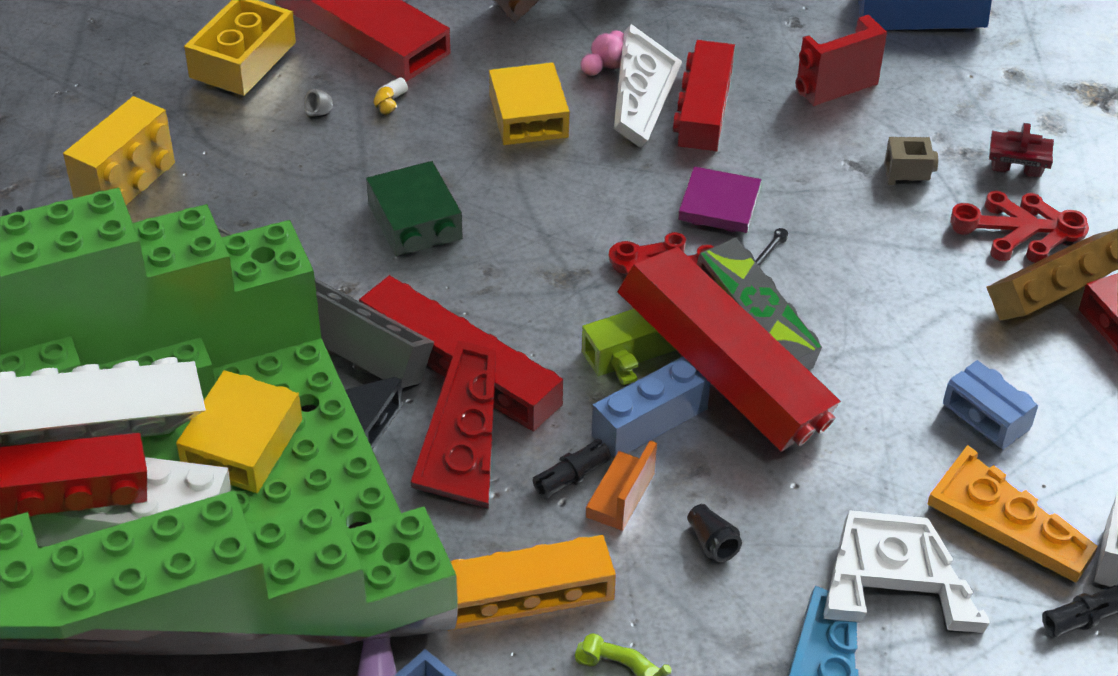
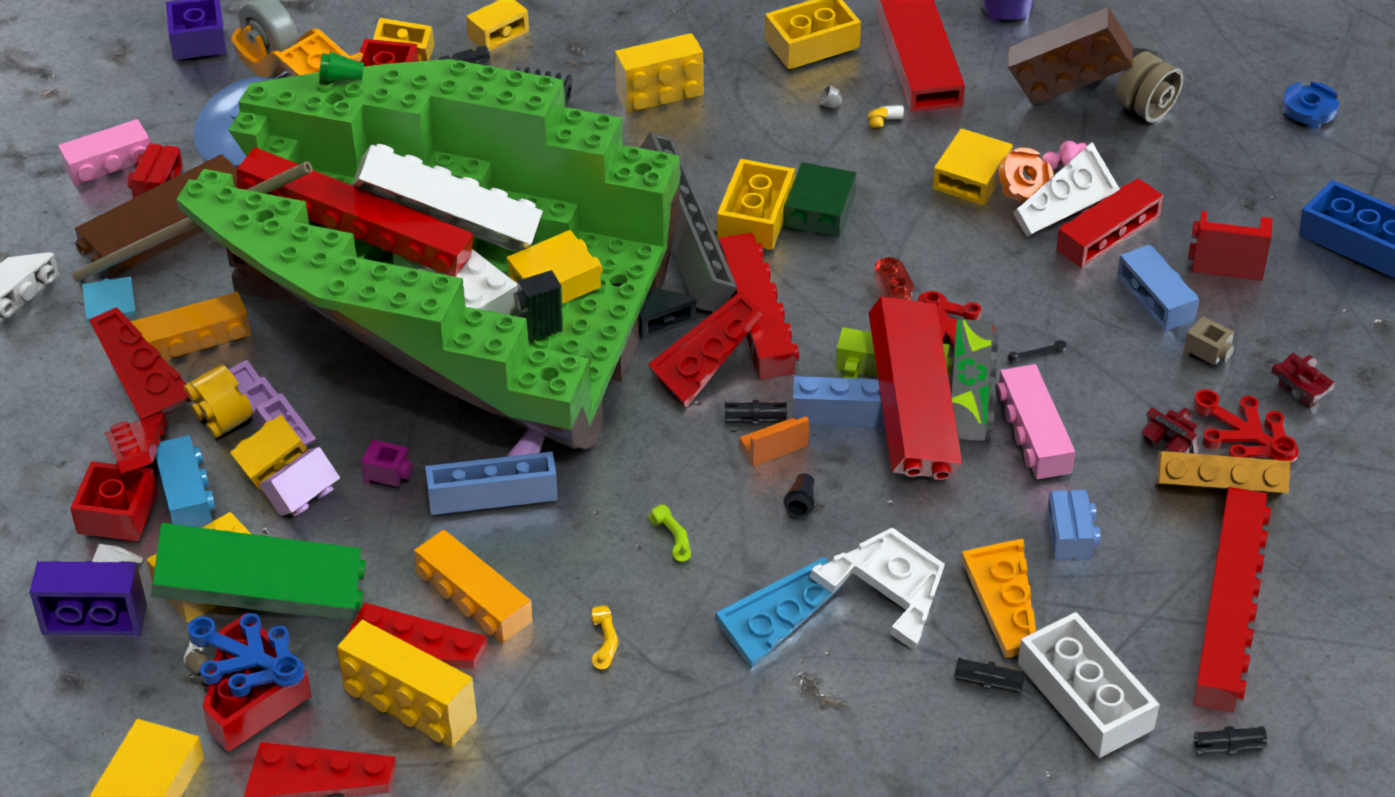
camera: 40 degrees right, 0 degrees up
light orange brick [448,535,616,631] -> none
magenta tile [678,166,762,233] -> none
none -> black brick [513,270,563,342]
none -> yellow brick [717,159,795,250]
none -> clear red plate [874,257,914,300]
none -> bright pink brick [995,364,1076,480]
none -> orange plate [999,147,1054,203]
none -> medium blue brick [1117,244,1199,331]
none -> dark red hips [1141,407,1200,454]

